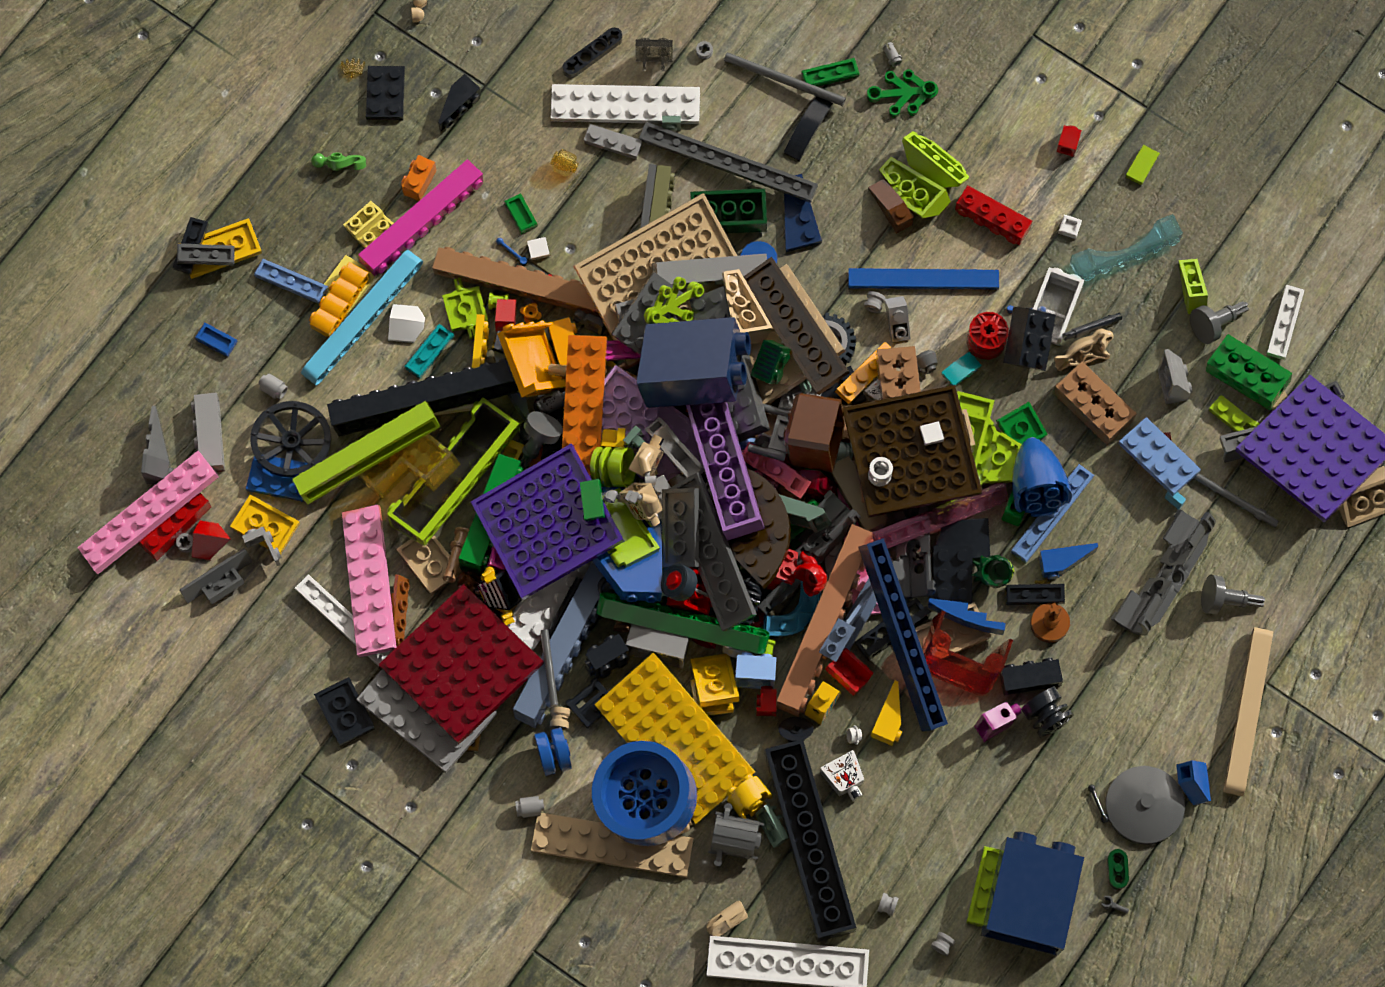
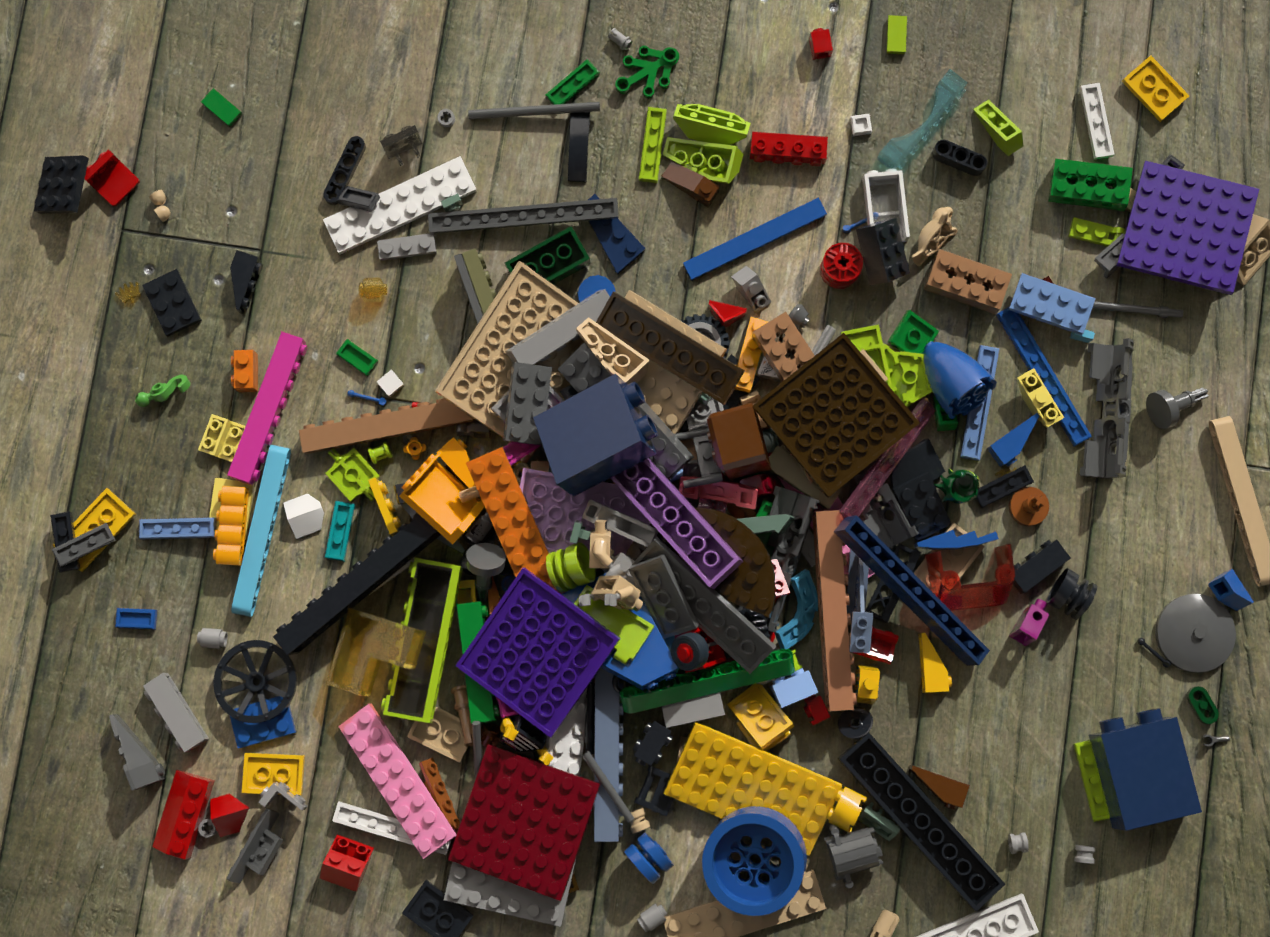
camera: 25 degrees left, 10 degrees up
bright pink plate [78,451,219,574] -> none
lime brick [293,401,441,504] -> none
slope [495,299,516,332] -> none
green tile [580,479,605,521] -> none
yellow panel [601,428,626,448] -> none
lime plant [644,277,704,324] -> none
dark green brick [751,340,791,384] -> none
red hair [793,551,827,597] -> none
white torso [820,750,864,801] -> none
white plate [846,725,862,745] -> none
light grey wheel [863,291,886,313] -> none
white piece [868,457,893,487] -> none
white tile [920,421,944,446] -> none
teal slope [941,352,982,386] -> none
black piece [1062,312,1122,341] -> none
light grey slope [1157,349,1192,404] -> none
dark grey piece [1190,301,1249,344] -> none
none -> red slope [319,834,374,892]
none -> black tile [338,186,380,212]
none -> dark grey bar [472,721,482,780]
none -> lime tile [639,107,667,183]
none -> red slope [708,300,747,328]
none -> reddish brown slope [909,765,970,810]
none -> black beam [932,139,987,176]
none -> blue tile [996,307,1092,446]
none -> light yellow slope [1017,368,1064,428]
none -> yellow plate [1122,55,1189,122]

